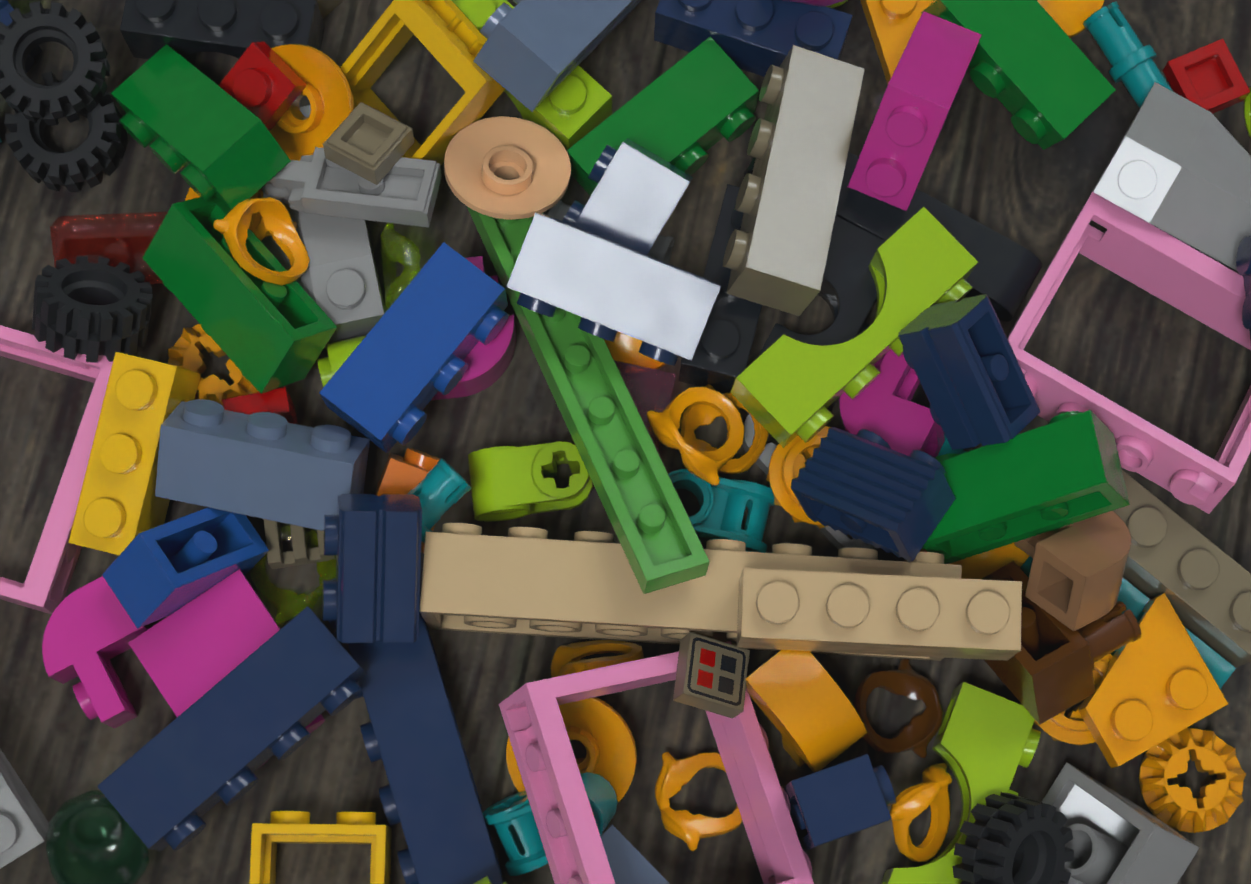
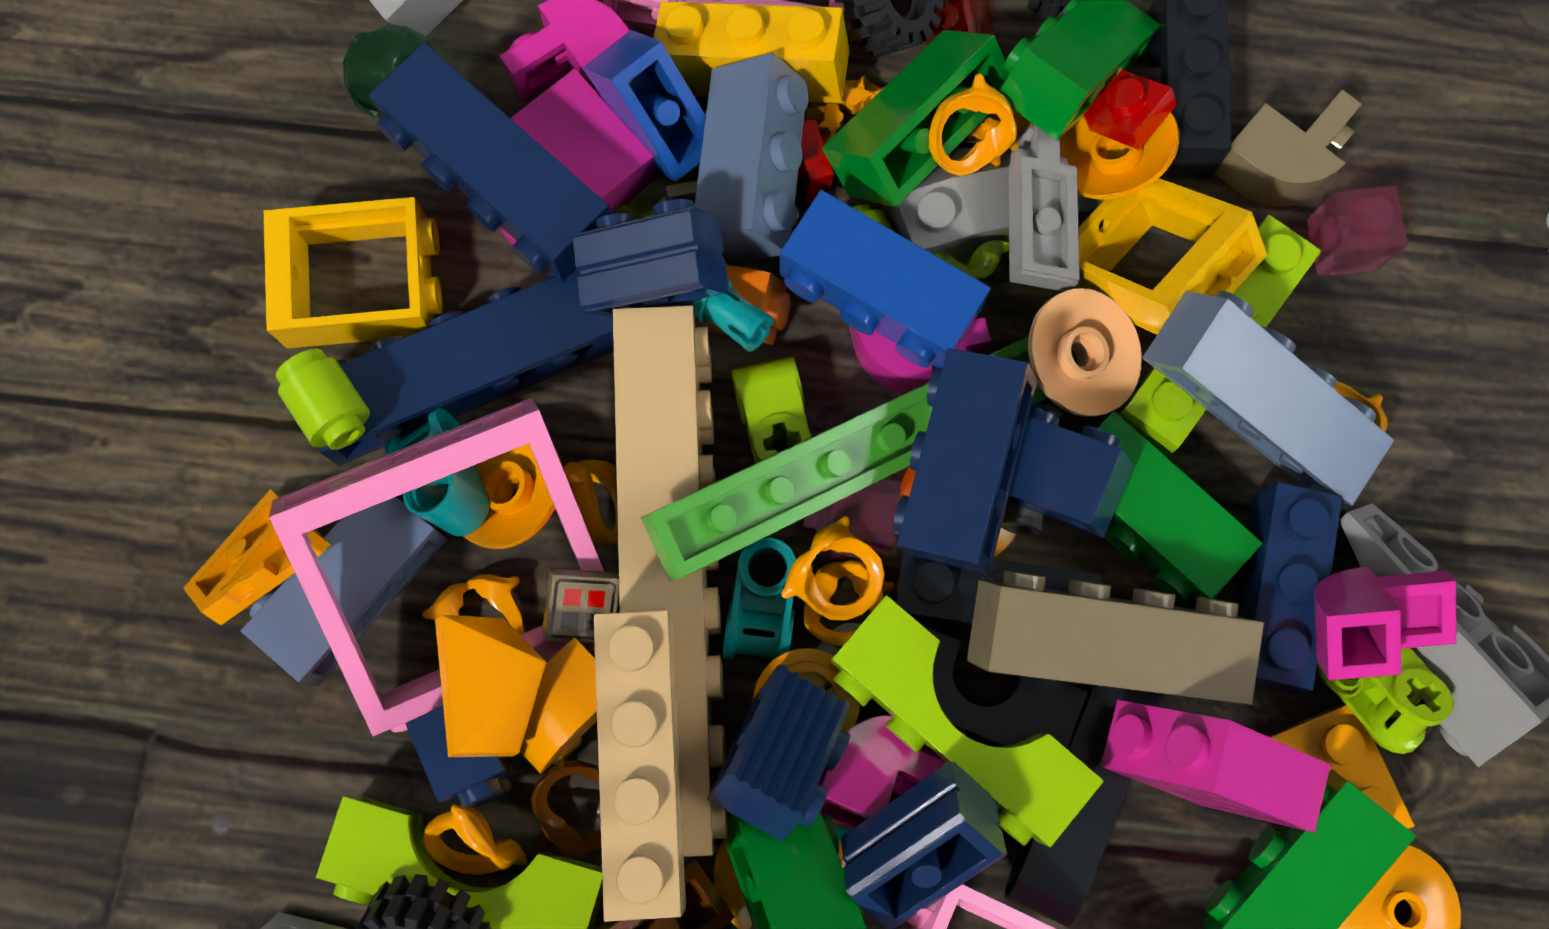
camera: 85 degrees right, 0 degrees up
dark tan tile [323,102,414,185] -> none
none -> light orange slope [435,615,546,757]

